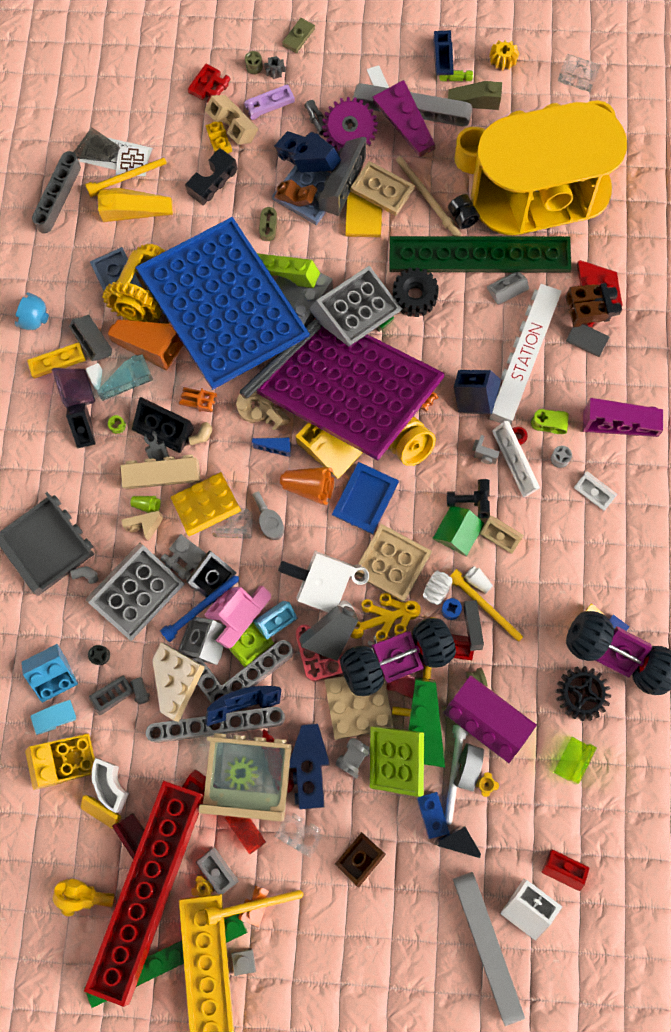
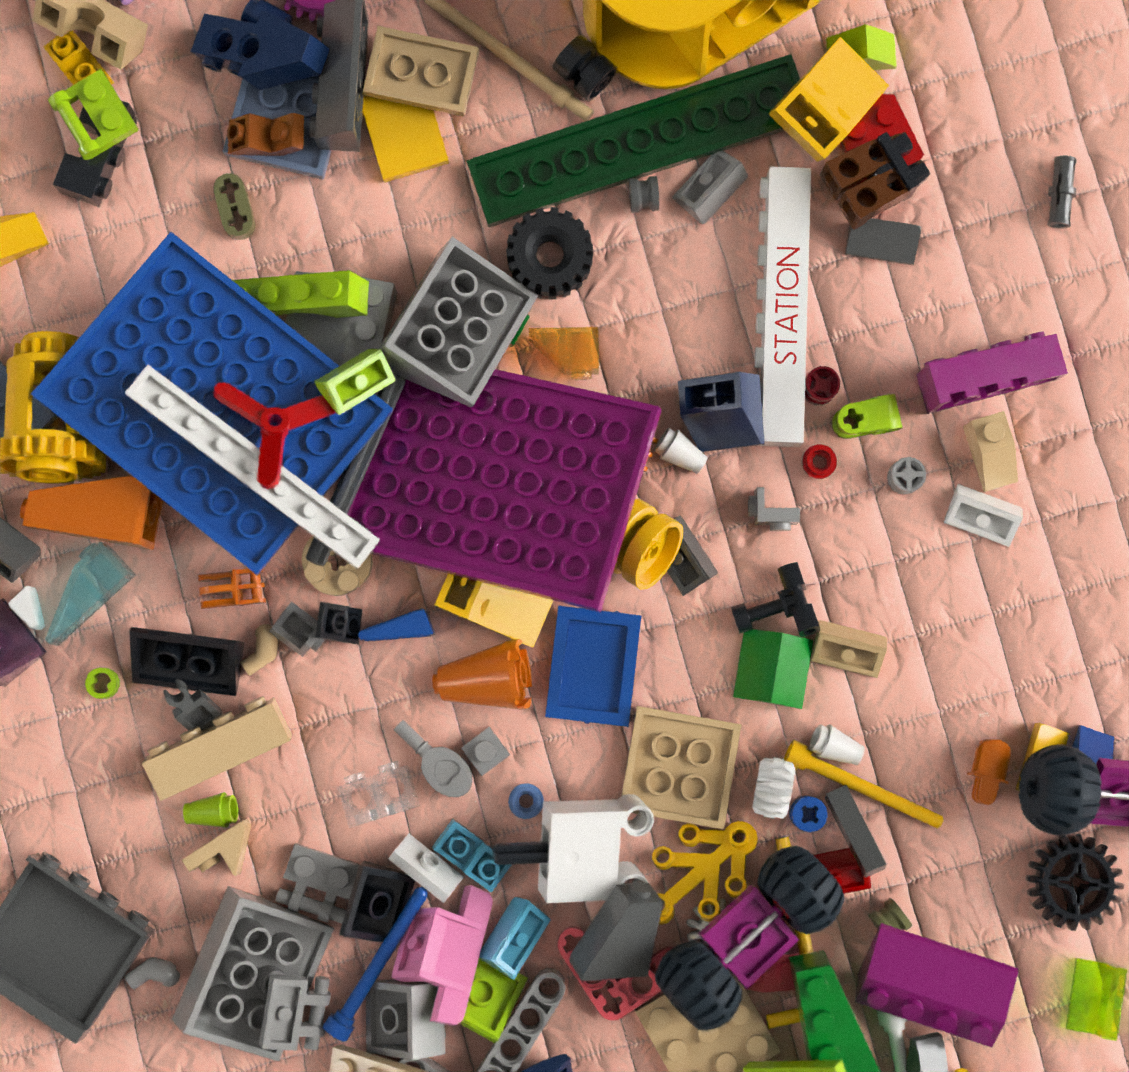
camera: 25 degrees left, 10 degrees up
black slope [66,402,96,449] -> none
yellow plate [171,472,241,537] -> none
tan tile [265,407,291,430] -> none
white tile [492,421,540,497] -> none
none -> lime plate [48,69,139,160]
none -> white plate [125,365,380,569]
none -> red piece [213,382,336,489]
none -> light grey plate [259,974,331,1051]
none -> light grey bracket [269,602,325,657]
none -> lime slope [314,349,396,415]
none -> black slope [315,602,363,644]
none -> white plate [388,833,464,903]
none -> medium azure slope [432,819,512,893]
none -> light grey plate [461,727,510,776]
none -> medium blue plate [508,783,544,819]
none -> clear yellow slope [529,327,599,380]
none -> dark grey wheel [629,176,660,213]
none -> white cone [654,428,708,474]
none -> dark grey slope [667,516,718,596]
none -> yellow slope [768,37,889,162]
none -> dark red wheel [805,366,840,406]
none -> lime slope [826,24,897,70]
none -> tan slope [963,411,1018,492]
none -> orange arm [967,739,1011,805]

